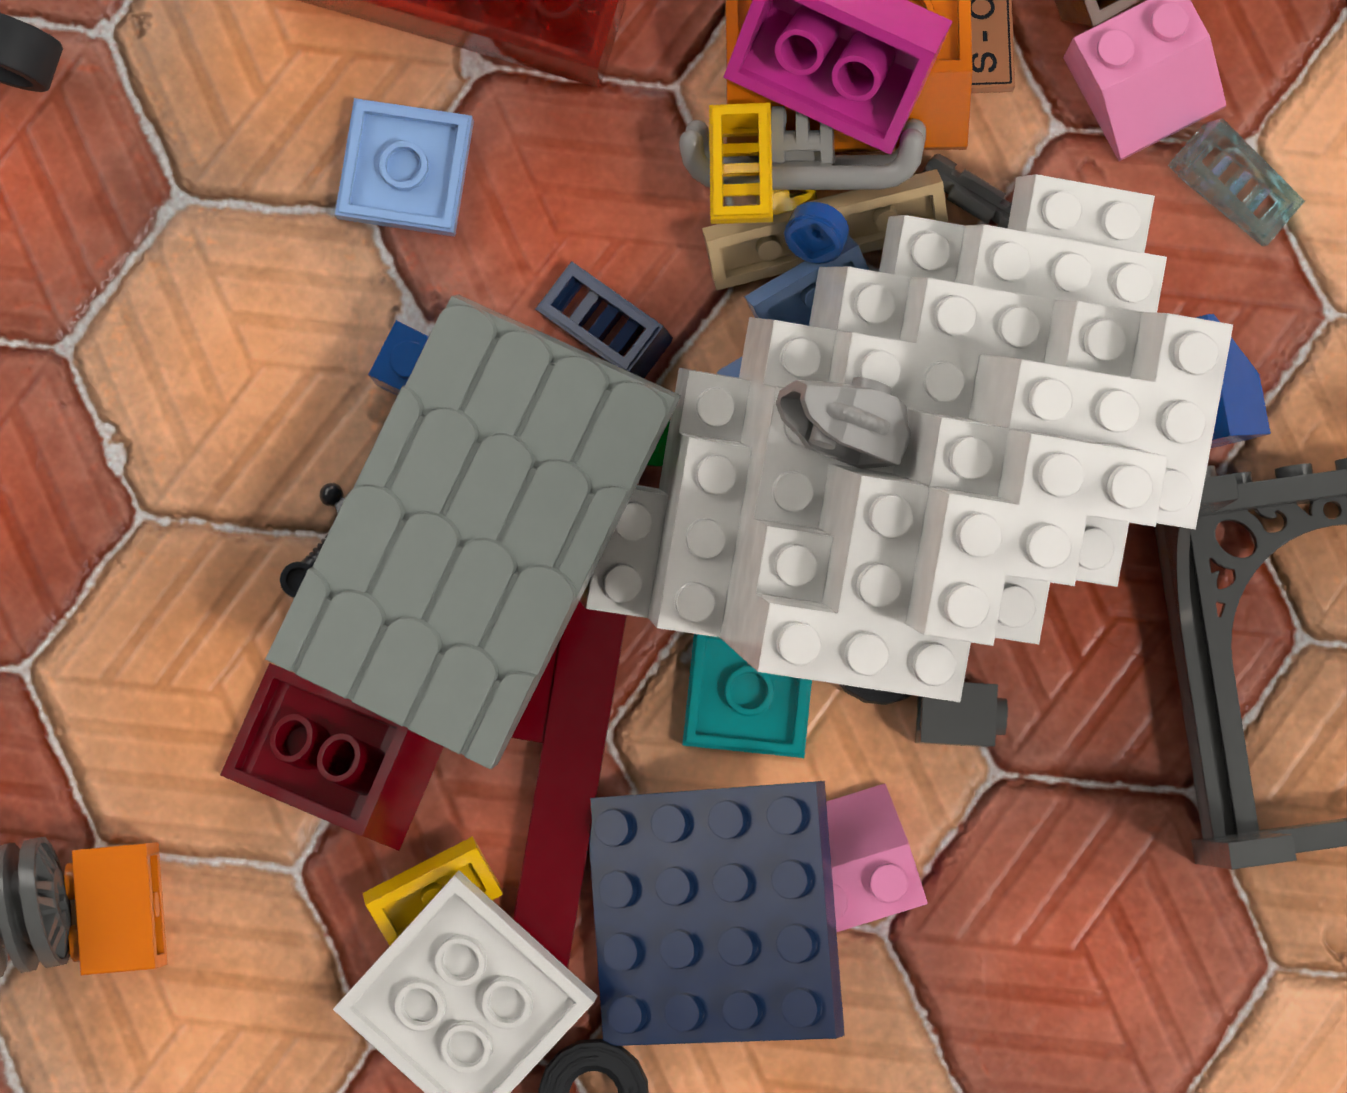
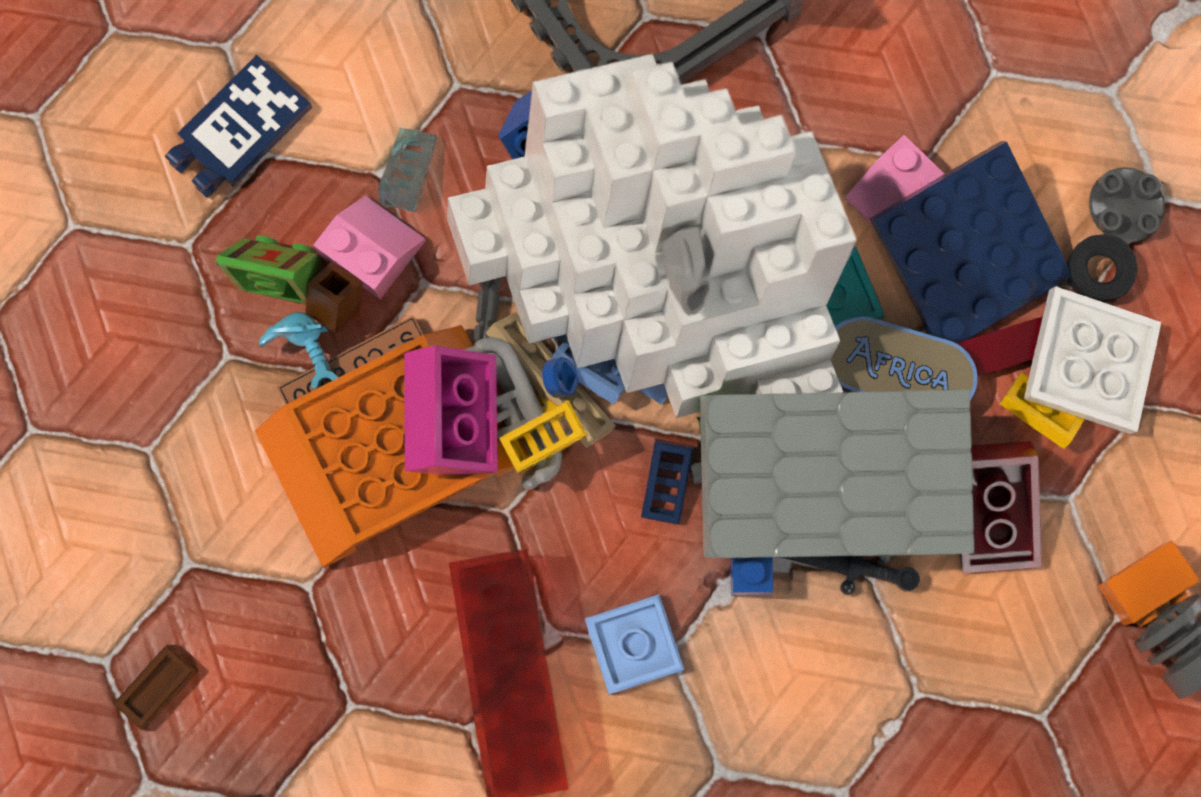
camera: 115 degrees left, 5 degrees down
none -> dark tan tile [831,316,978,400]

